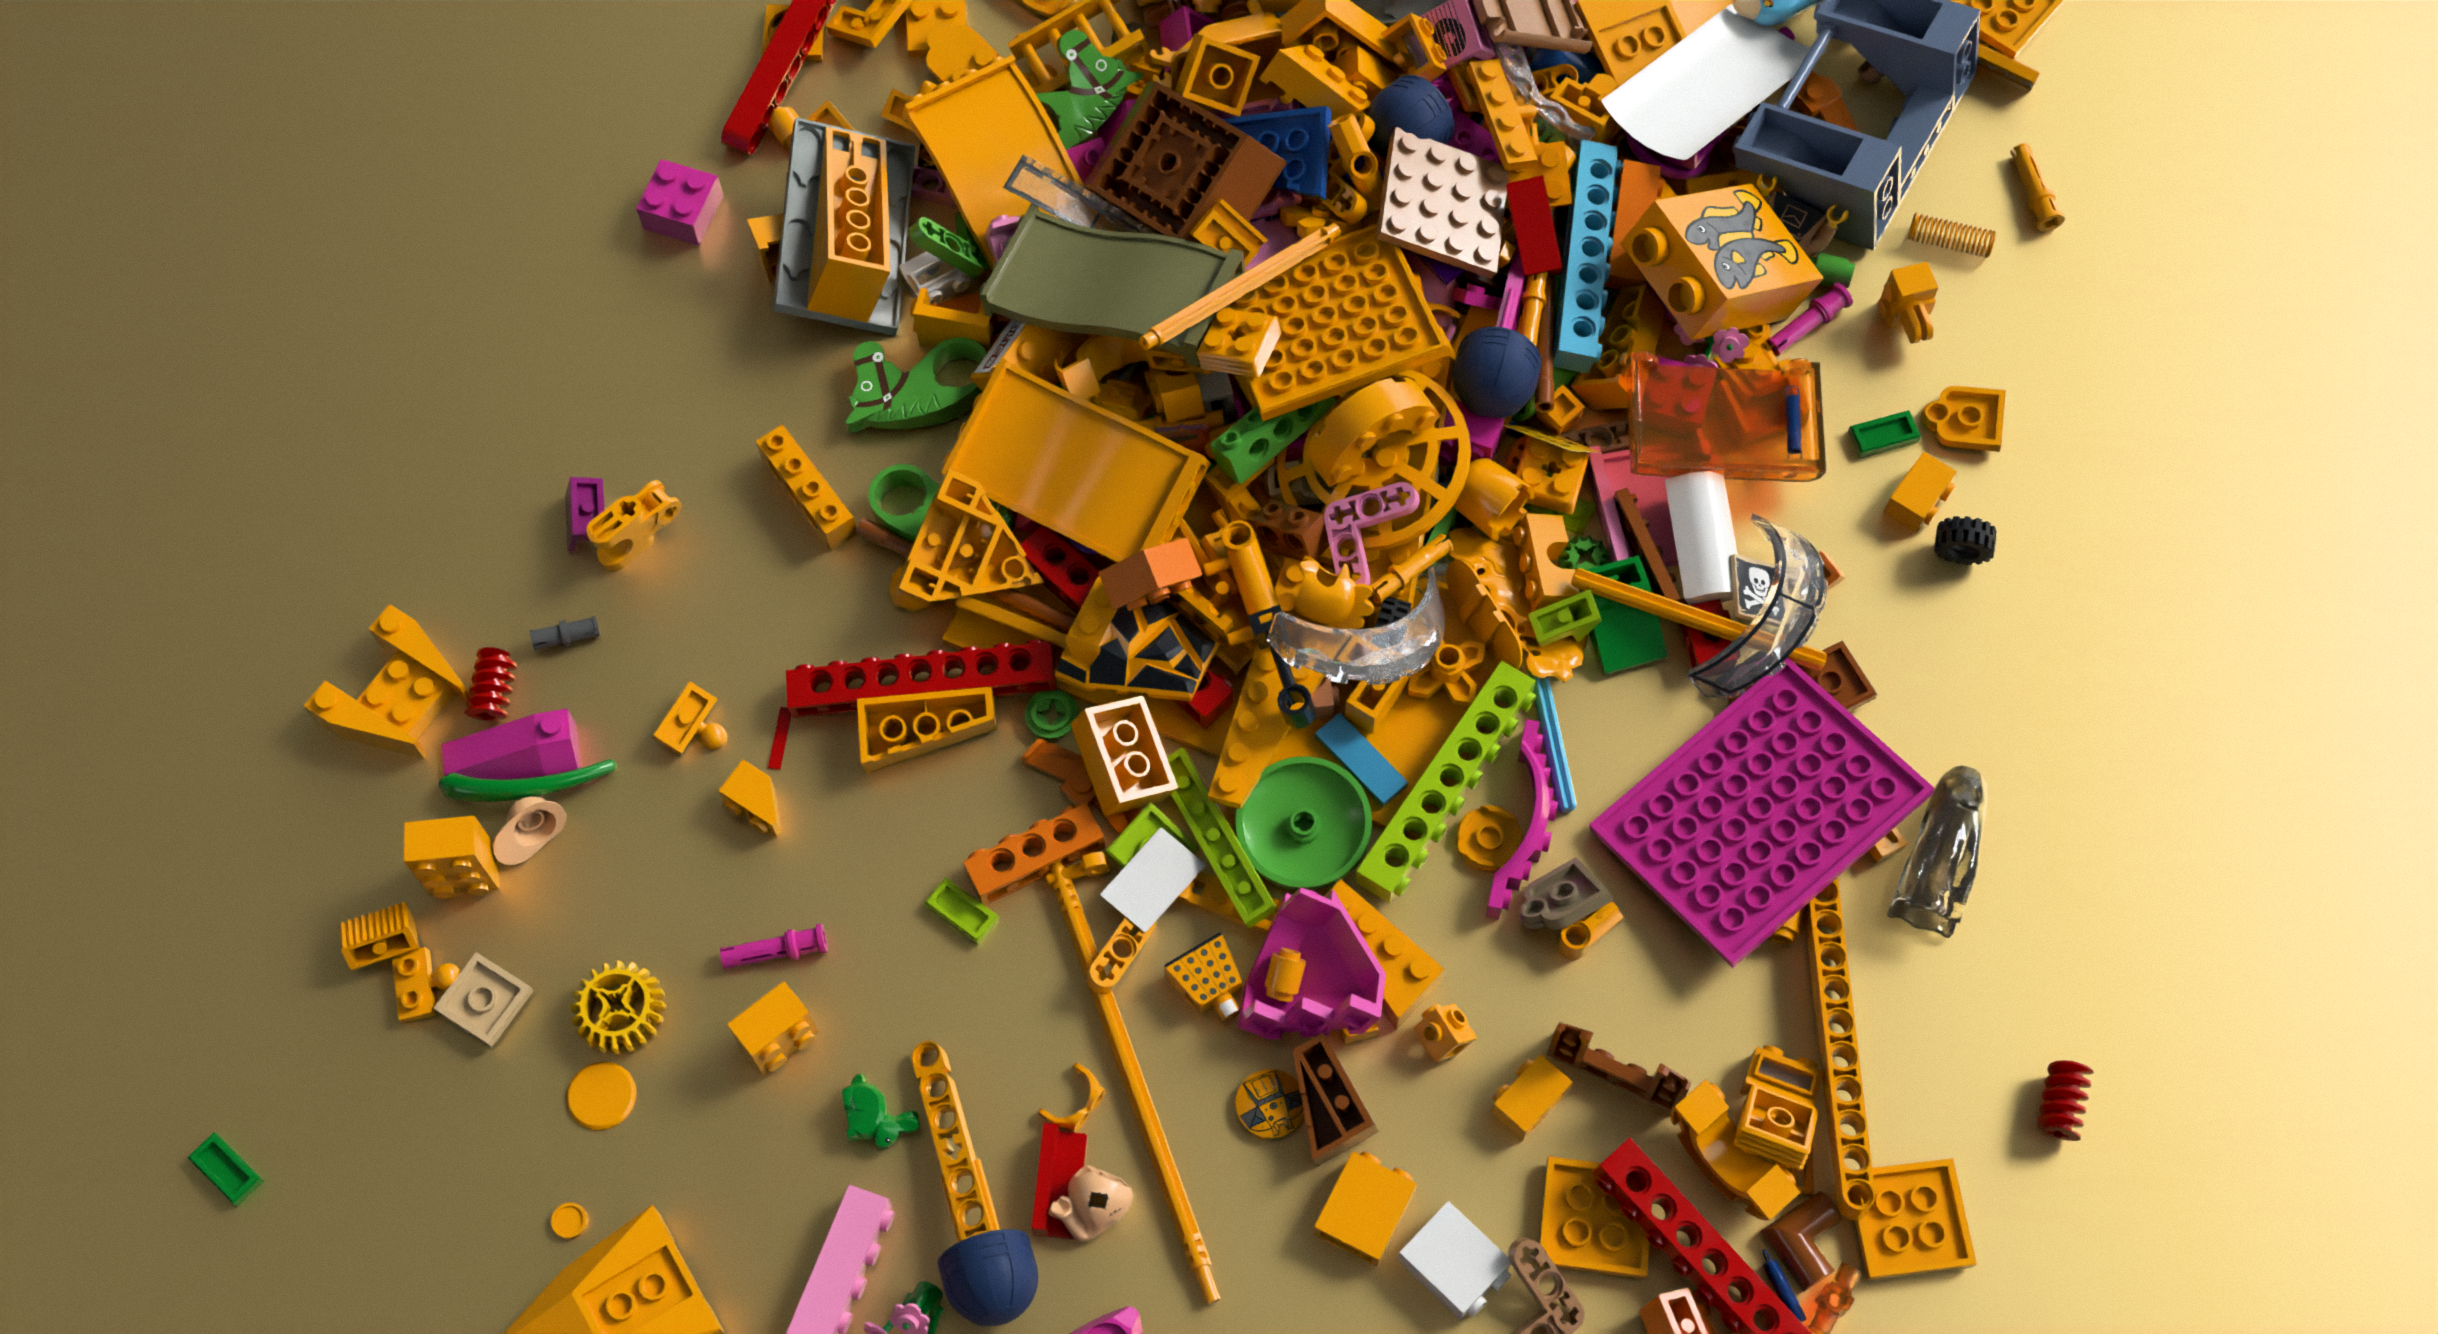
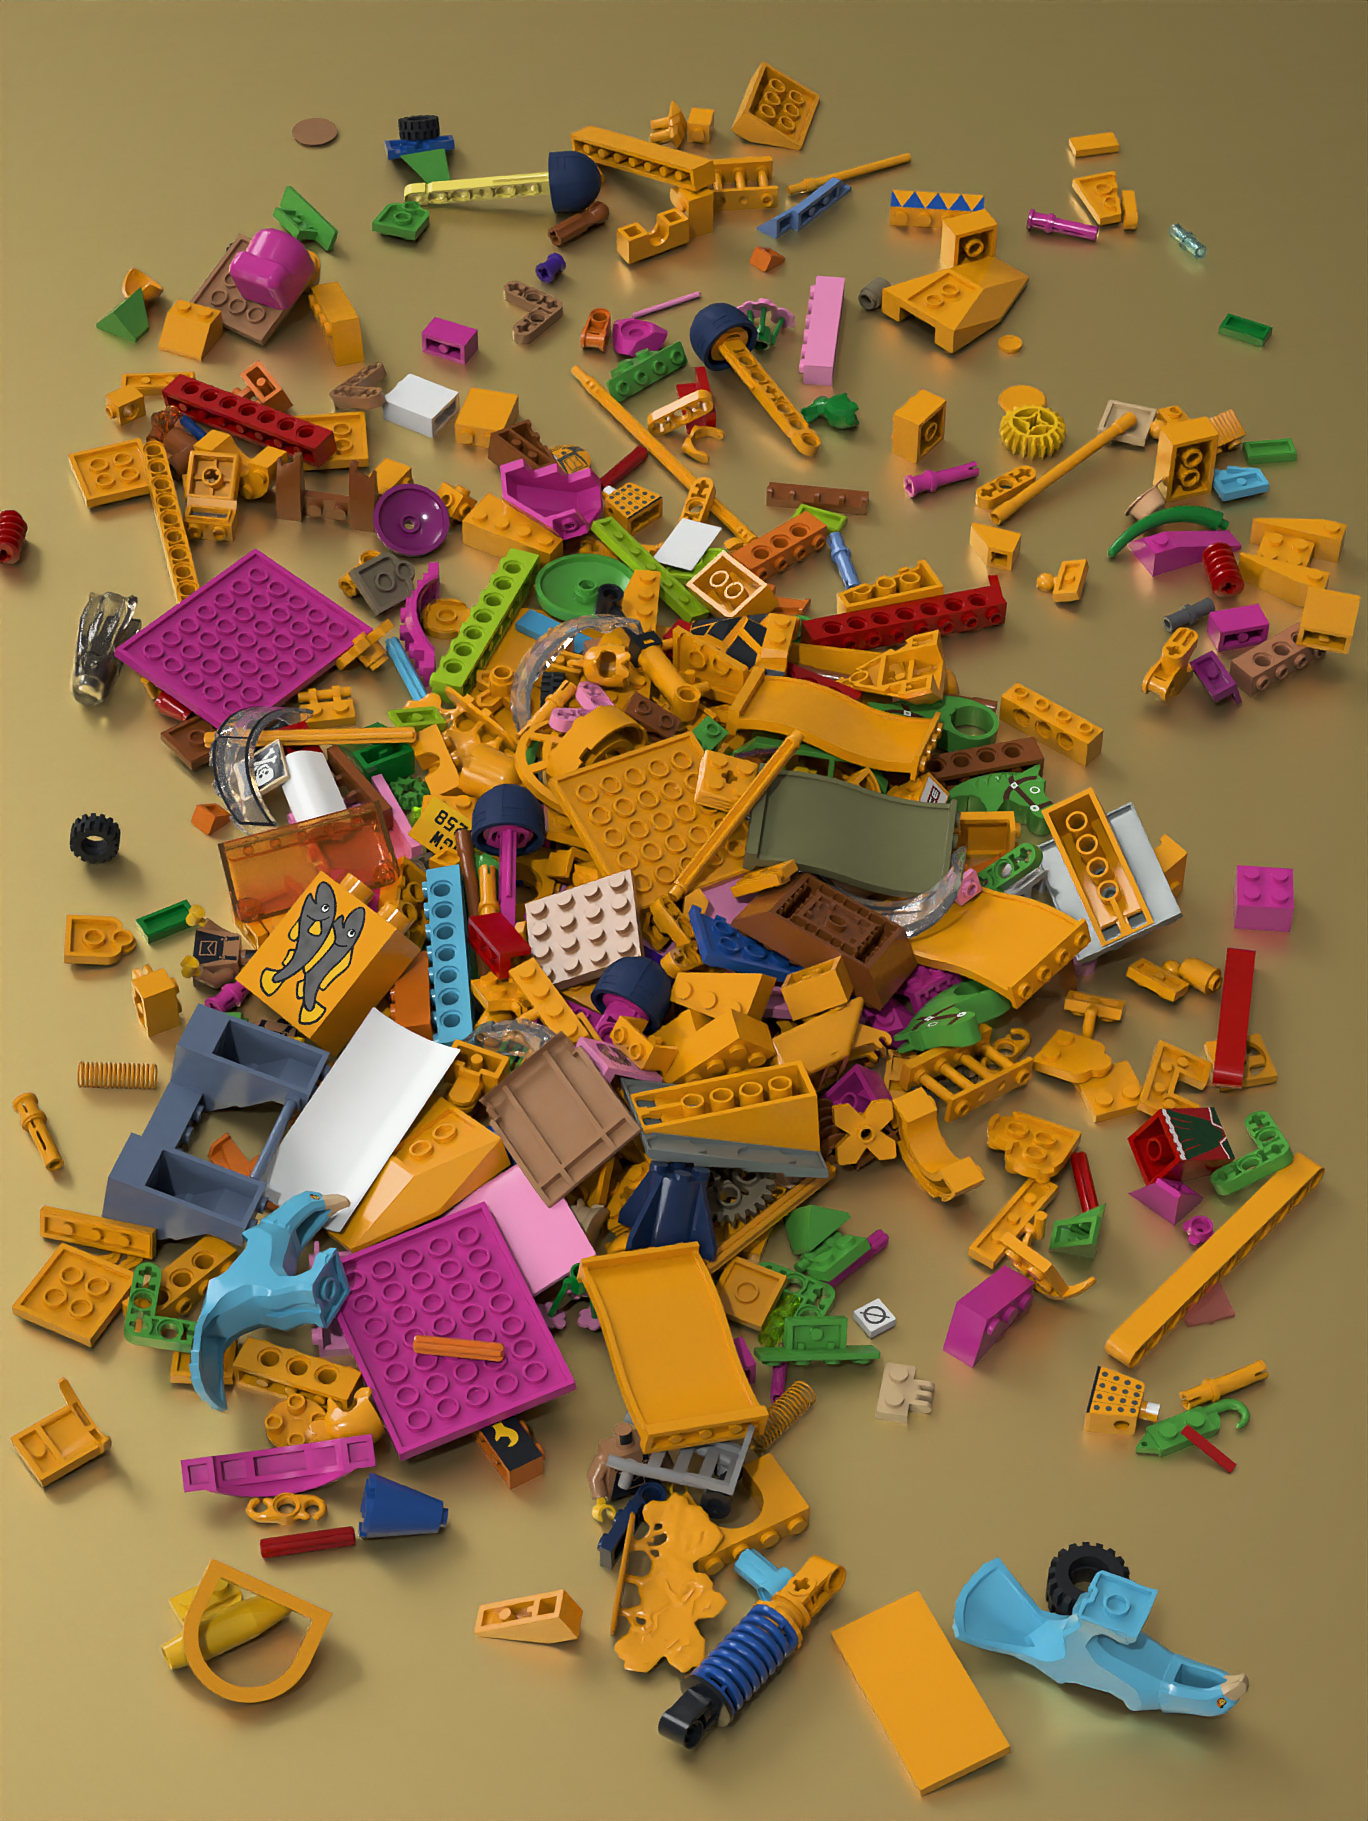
camera: 165 degrees right, 20 degrees down
light nougat piece [1048,1165,1133,1241] -> none
orange brick [1098,537,1202,611] -> none
light orange brick [1264,948,1306,1002] -> none
light orange piece [1327,113,1384,213] -> none
blue piece [1786,385,1802,464] -> none
light orange brick [1884,451,1957,533] -> none
none -> torso [180,904,257,989]
none -> light orange plate [297,685,356,729]
none -> light orange plant [335,618,395,672]
none -> magenta dish [373,484,449,557]
none -> red axle [600,445,648,491]
none -> bright green bracket [606,341,688,403]
none -> light orange beam [647,390,713,436]
none -> dark orange hinge [766,482,869,515]
none -> medium blue pin [827,532,861,590]
none -> dark orange brick [879,737,1044,792]
none -> light orange beam [975,465,1036,509]
none -> light orange piece [990,412,1137,525]
none -> dark pink brick [1207,604,1270,652]
none -> medium azure wing [1212,466,1269,502]
none -> nougat brick [1229,621,1326,697]
none -> bright green tile [1242,438,1297,465]
none -> light orange slope [1296,586,1361,655]

